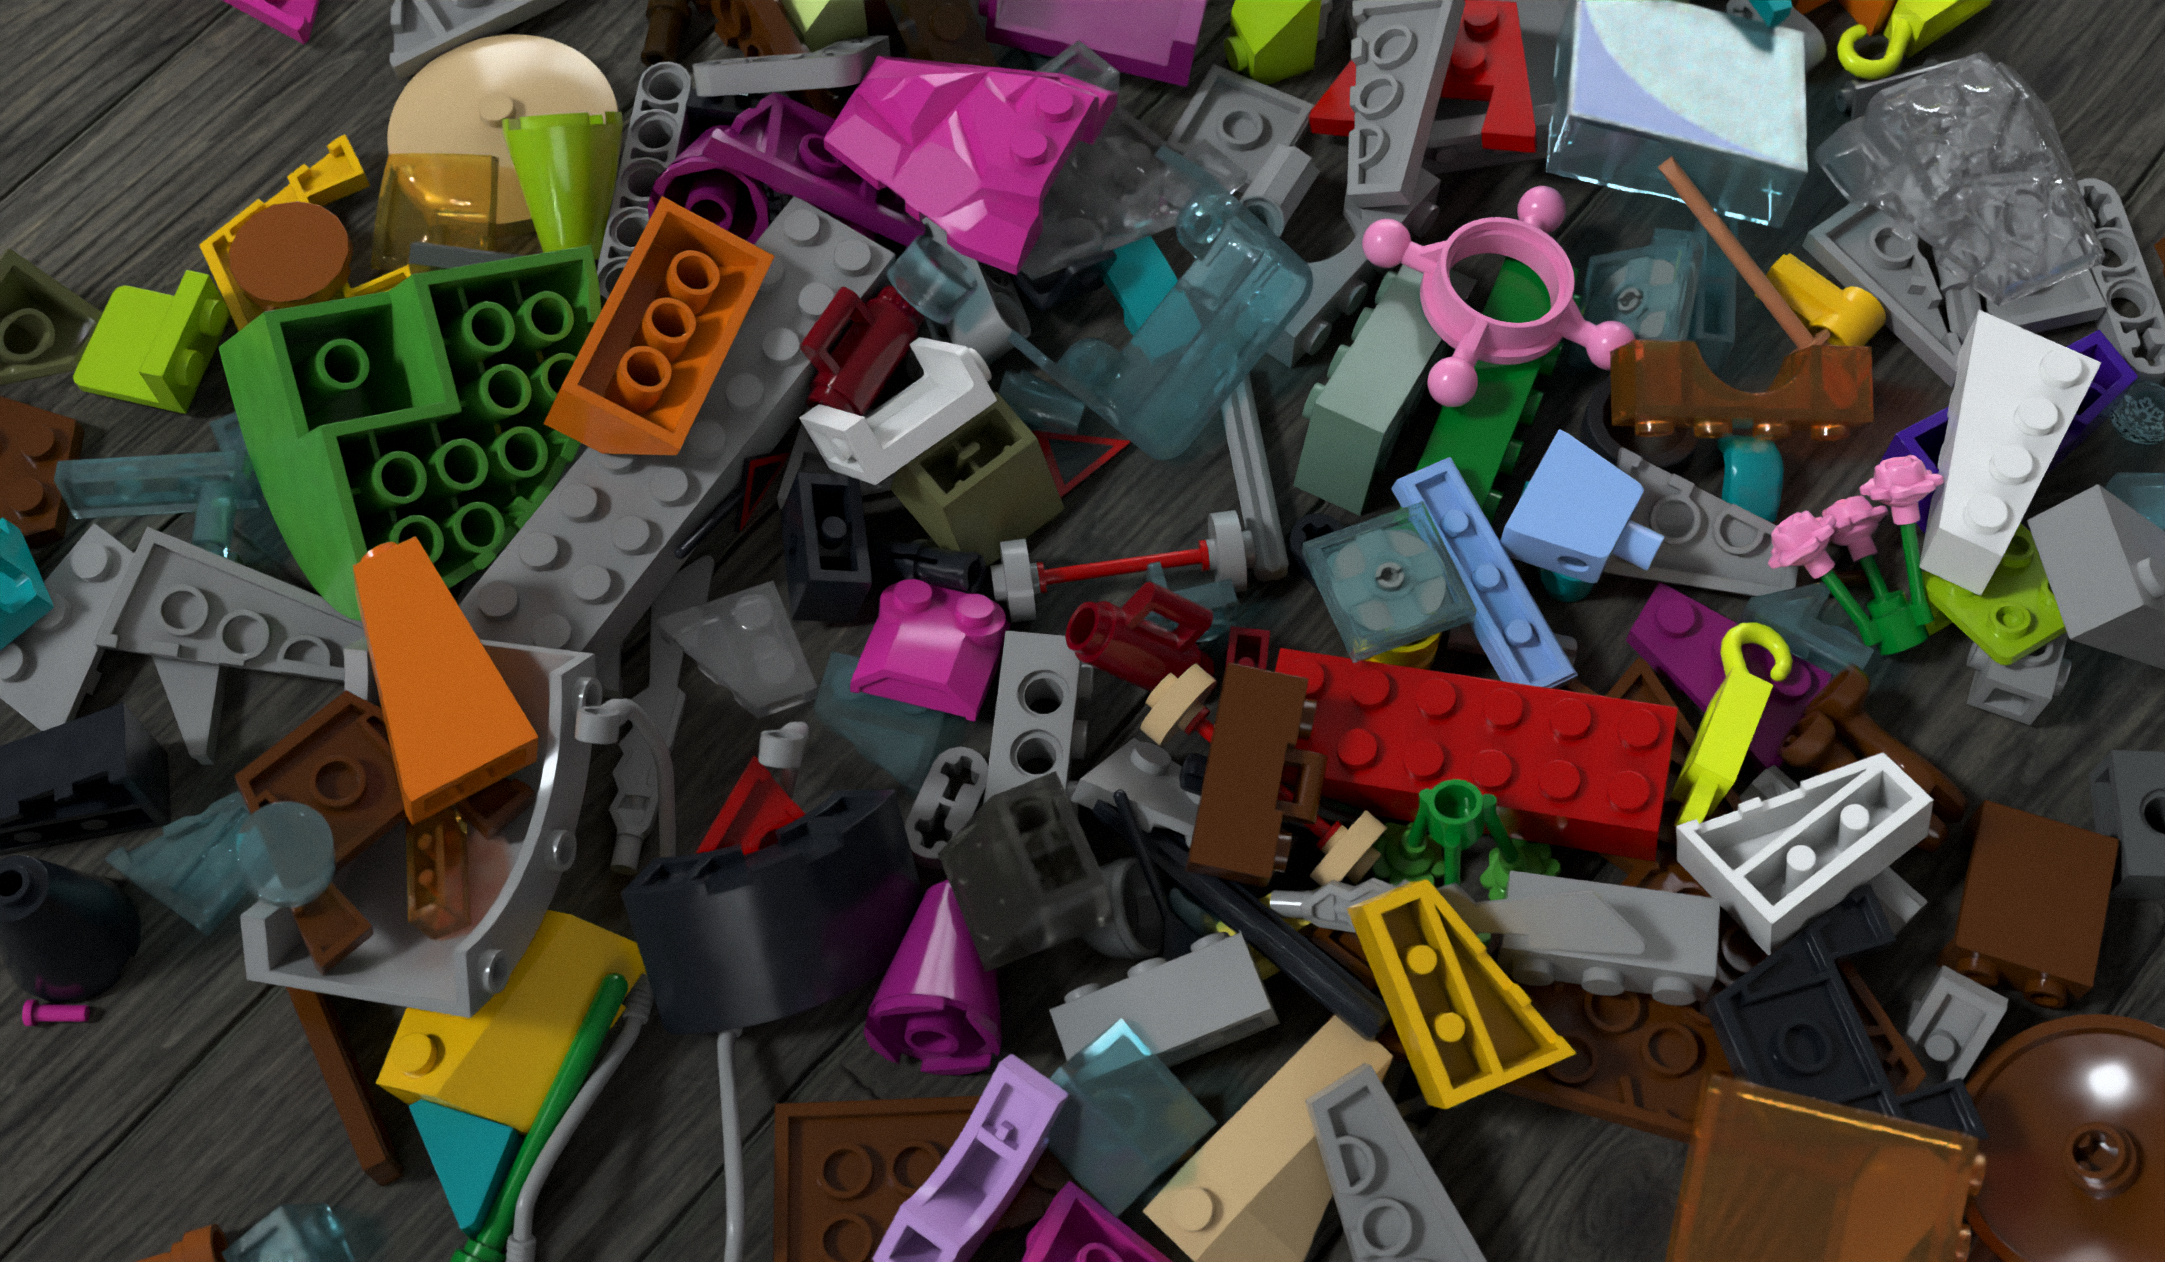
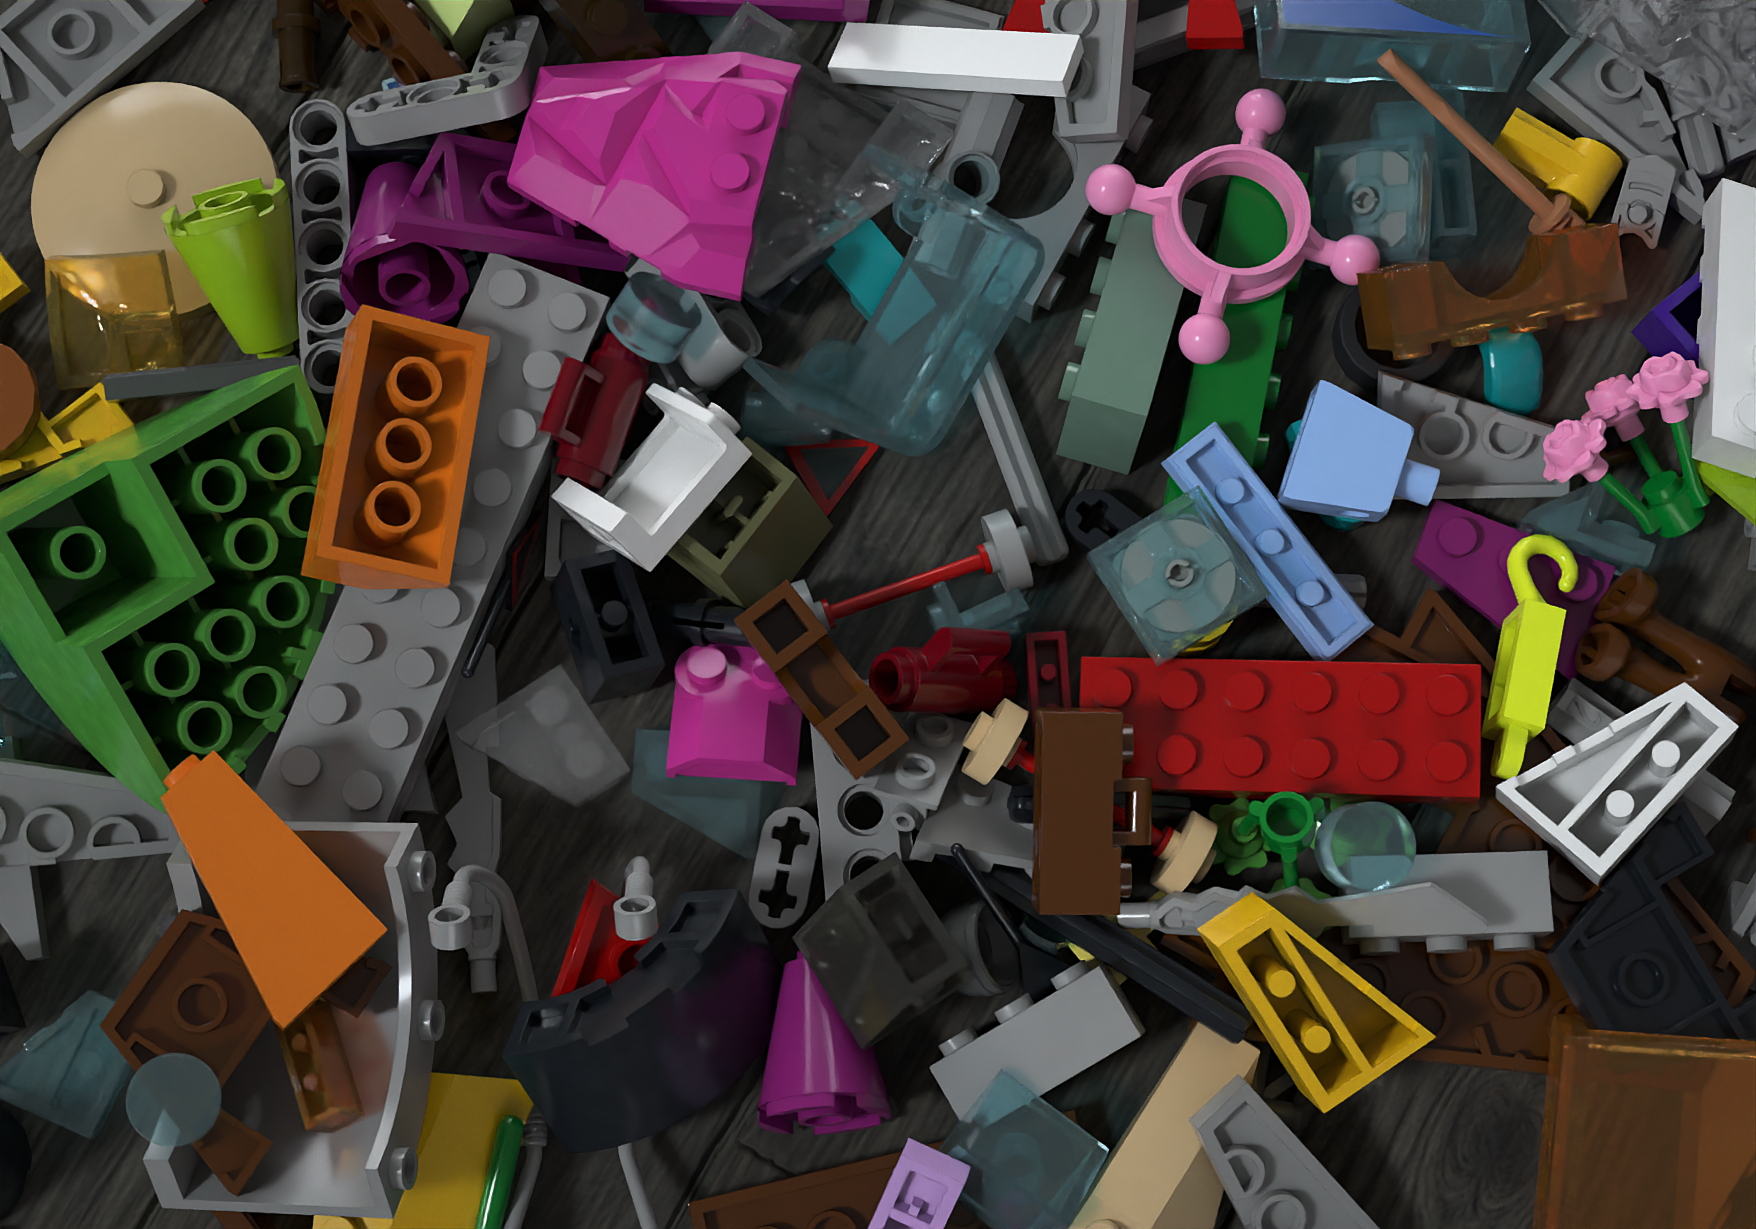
camera: 10 degrees left, 15 degrees up
none -> reddish brown arch [734,579,910,780]
none -> white tile [828,22,1084,97]
none -> light grey hinge [873,713,973,832]
none -> clear light blue piece [1314,801,1416,891]
none -> light grey piece [1607,154,1676,249]

